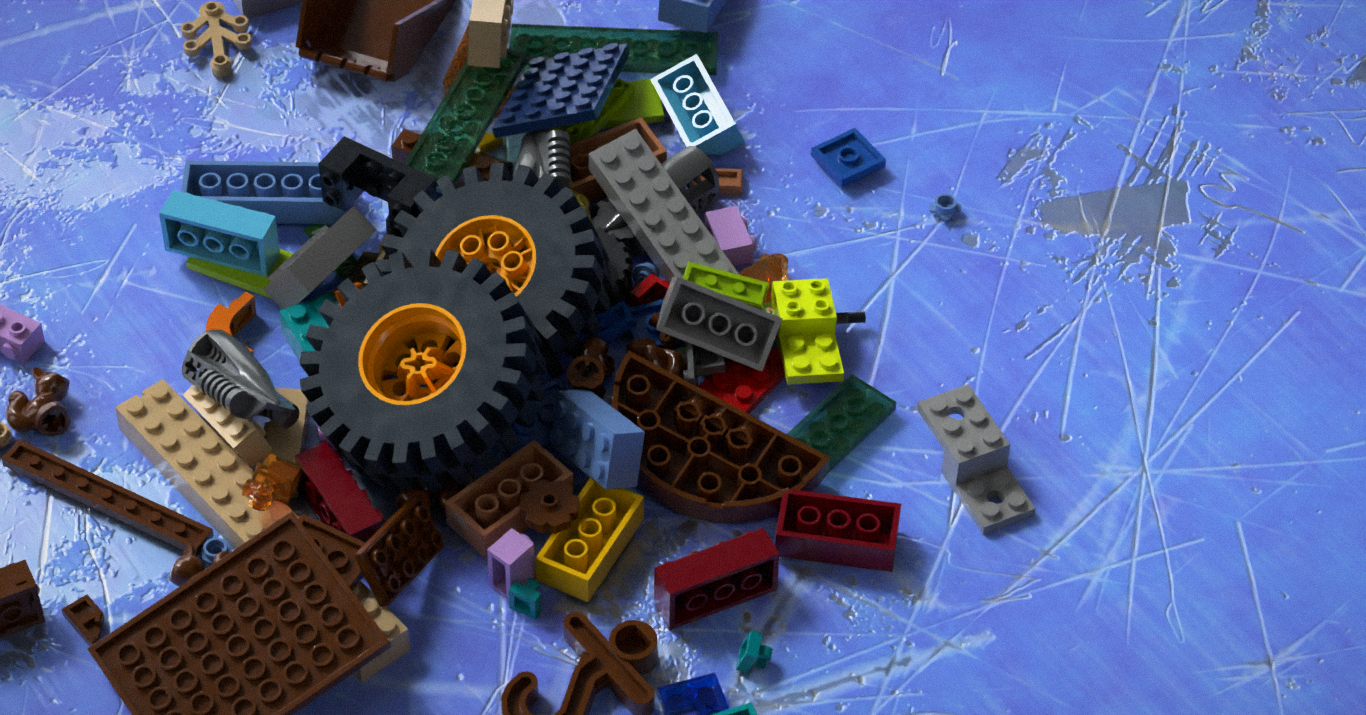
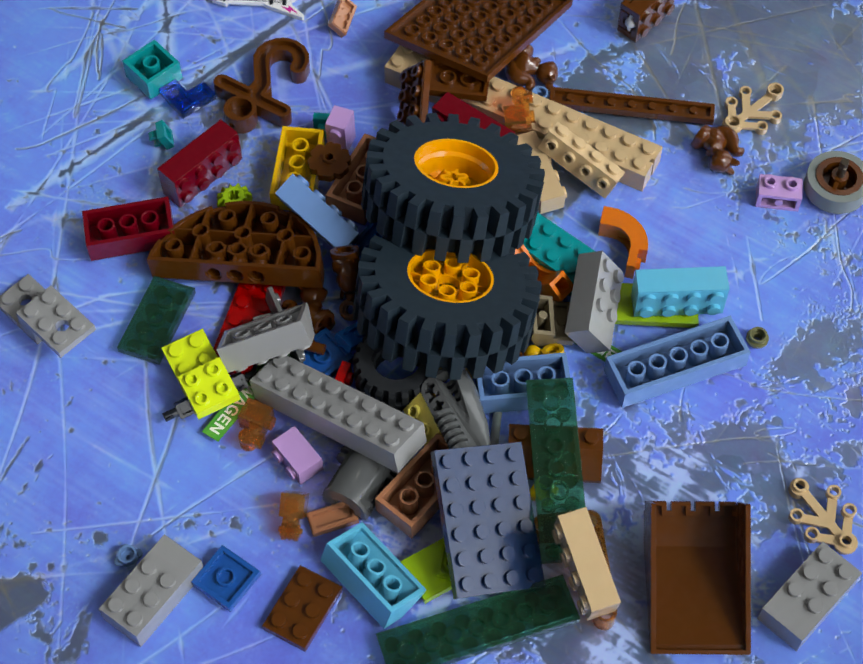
camera: 160 degrees right, 10 degrees up
reddish brown tile [61,594,105,647] -> none
dark grey connector [182,329,300,430] -> none
black plate [318,136,437,238] -> none
lime tile [683,261,770,310] -> none
none -> light grey brick [99,534,203,647]
none -> lime gear [217,183,253,207]
none -> reddish brown plate [262,565,343,652]
none -> clear orange brick [278,490,309,542]
none -> olive plate [746,327,769,349]

